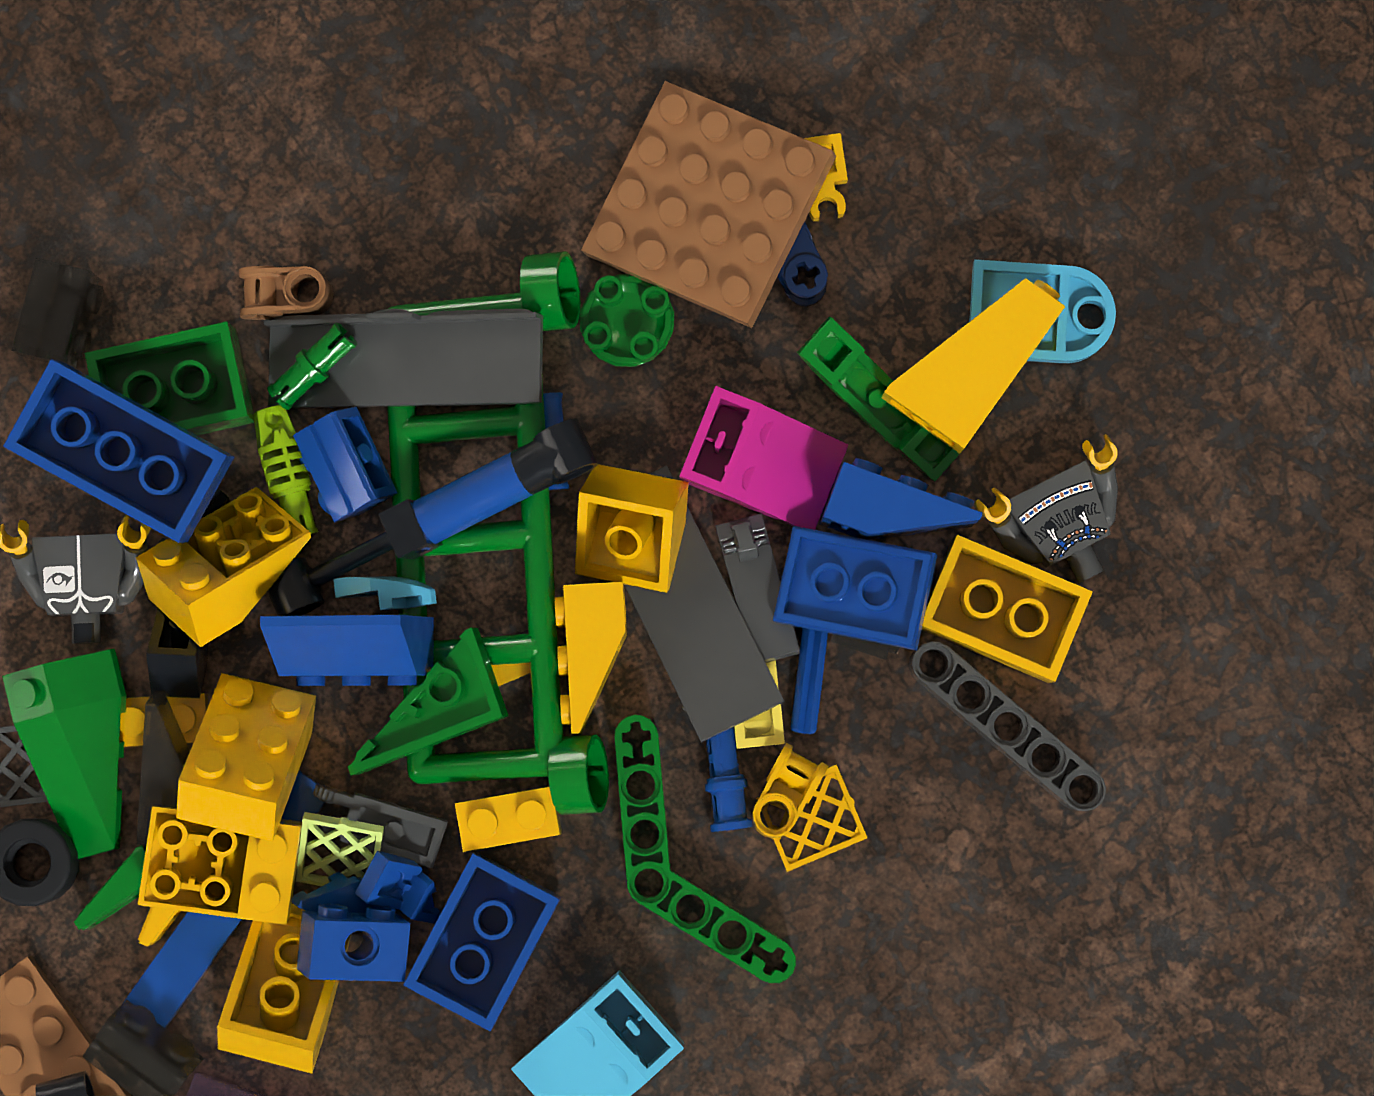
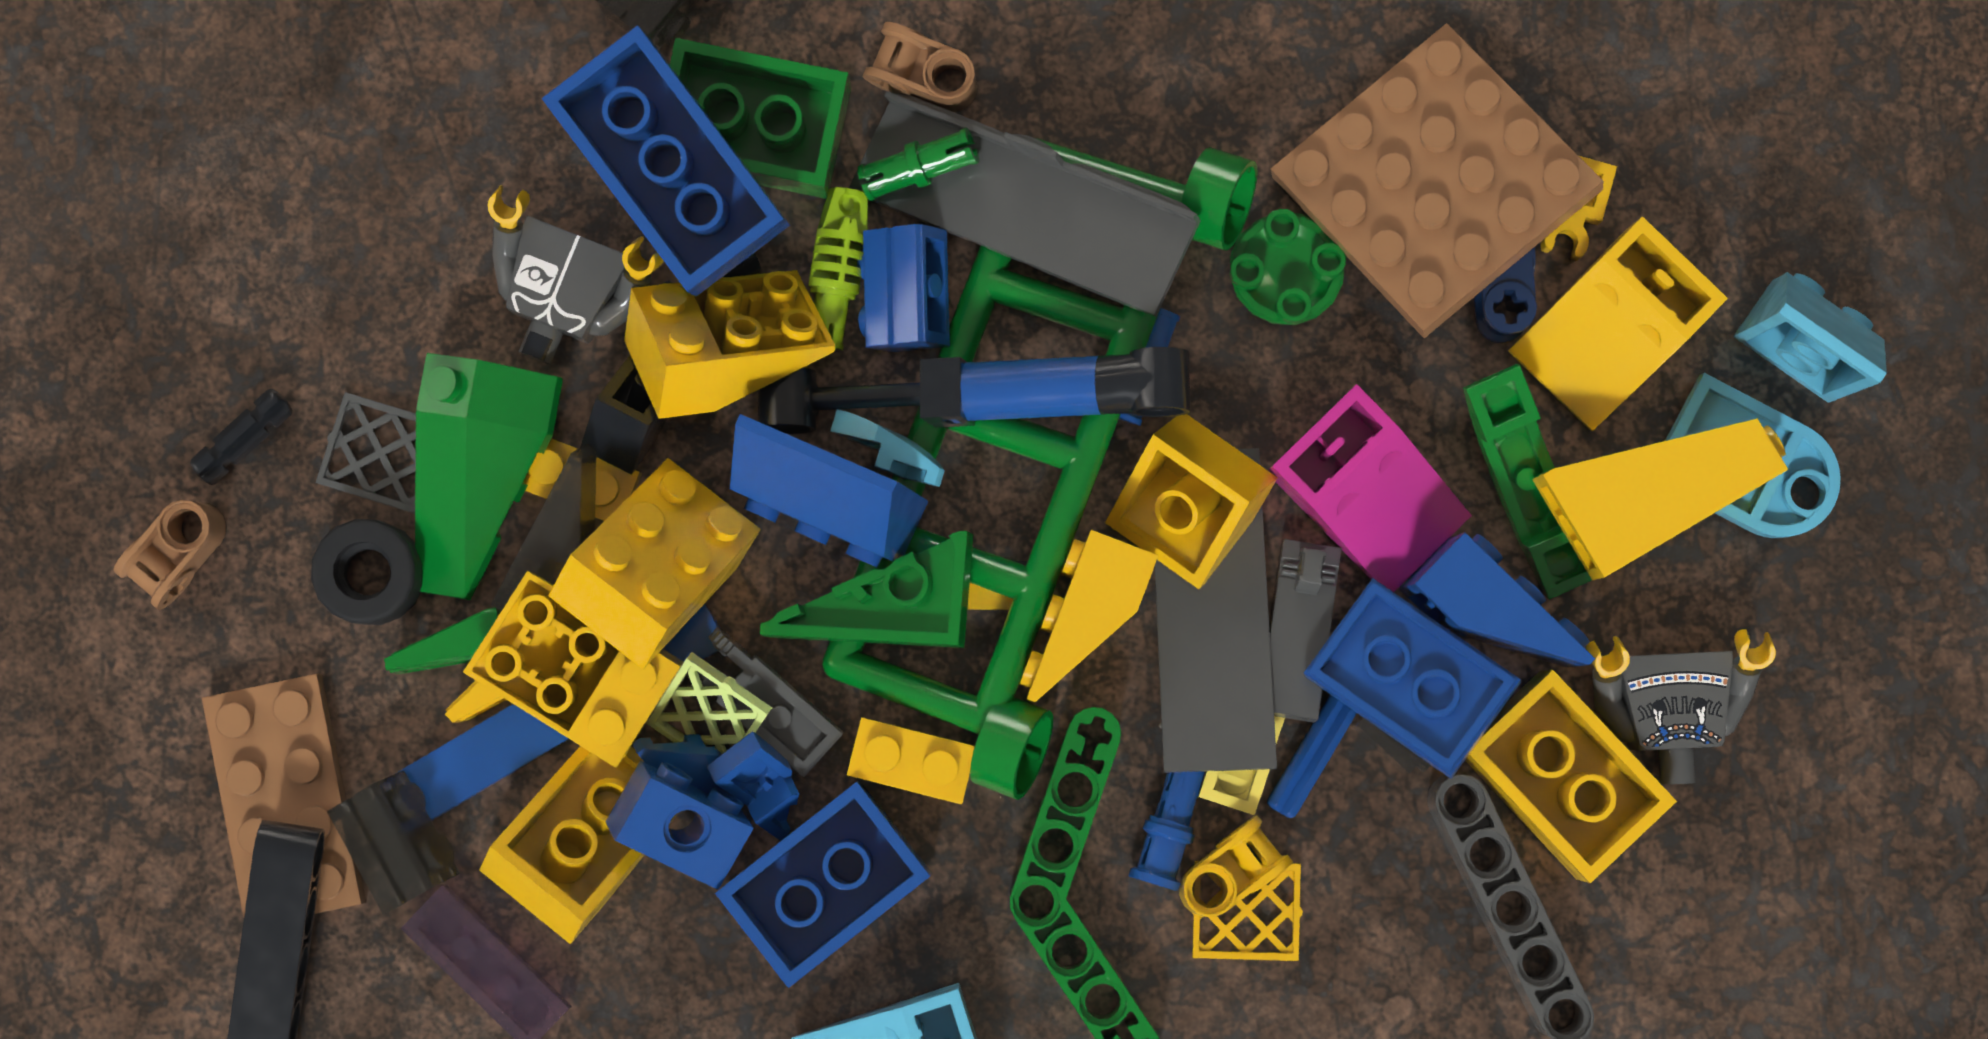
camera: 25 degrees right, 0 degrees up
none -> yellow slope [1508,216,1728,431]
none -> medium azure slope [1733,272,1887,403]

